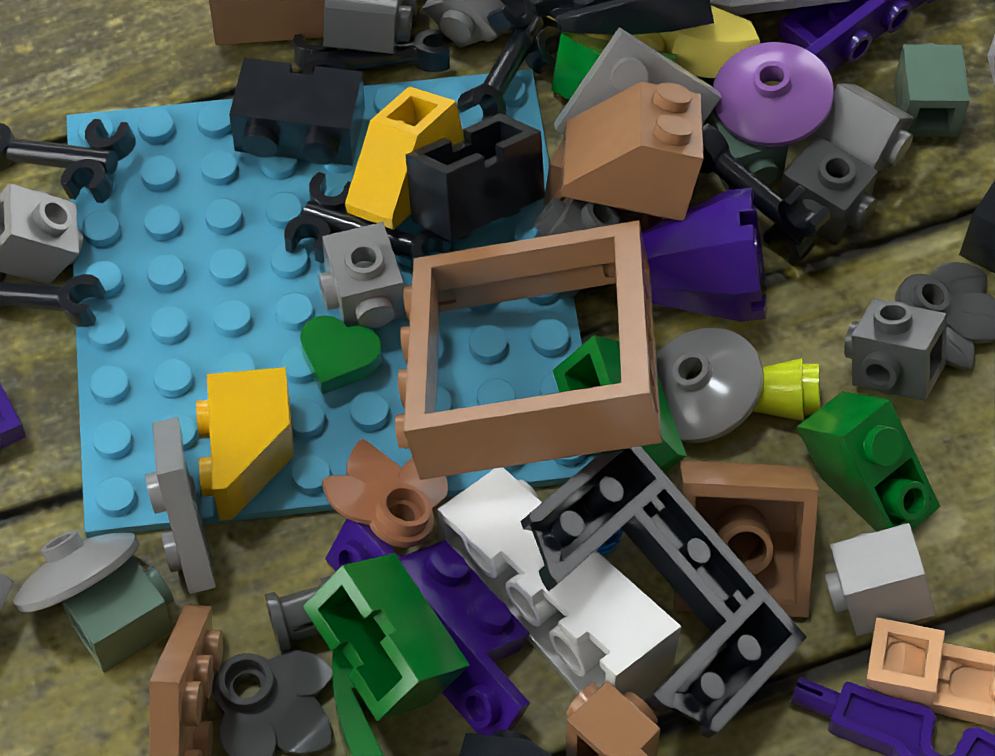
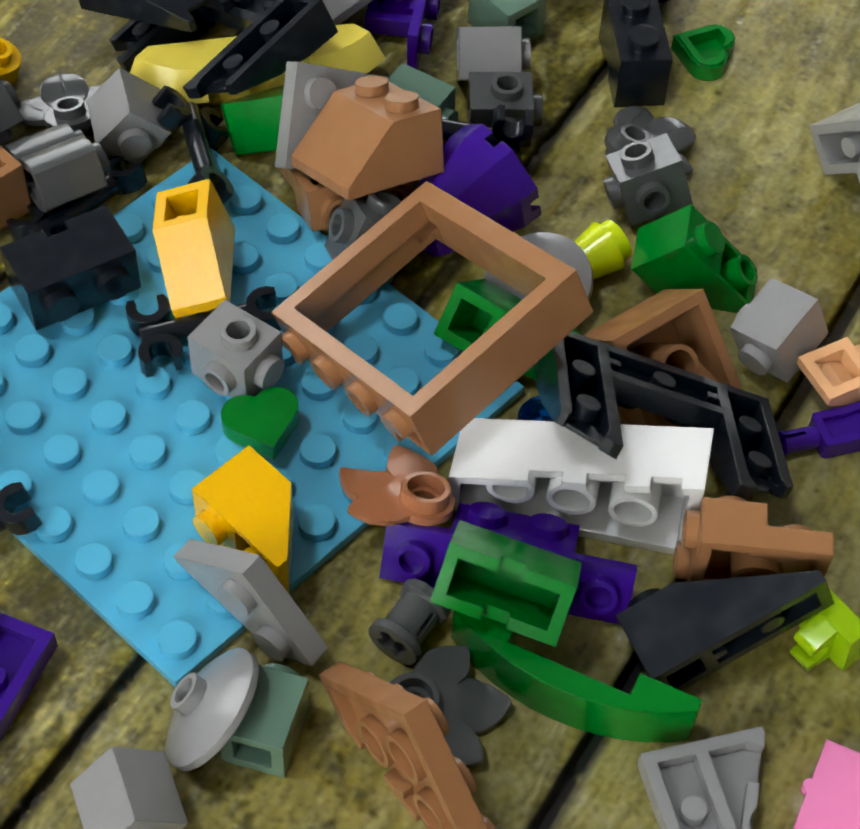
camera: 40 degrees left, 5 degrees down
black brick [405,113,545,241] -> none
medium lavender dish [713,42,834,147] -> none

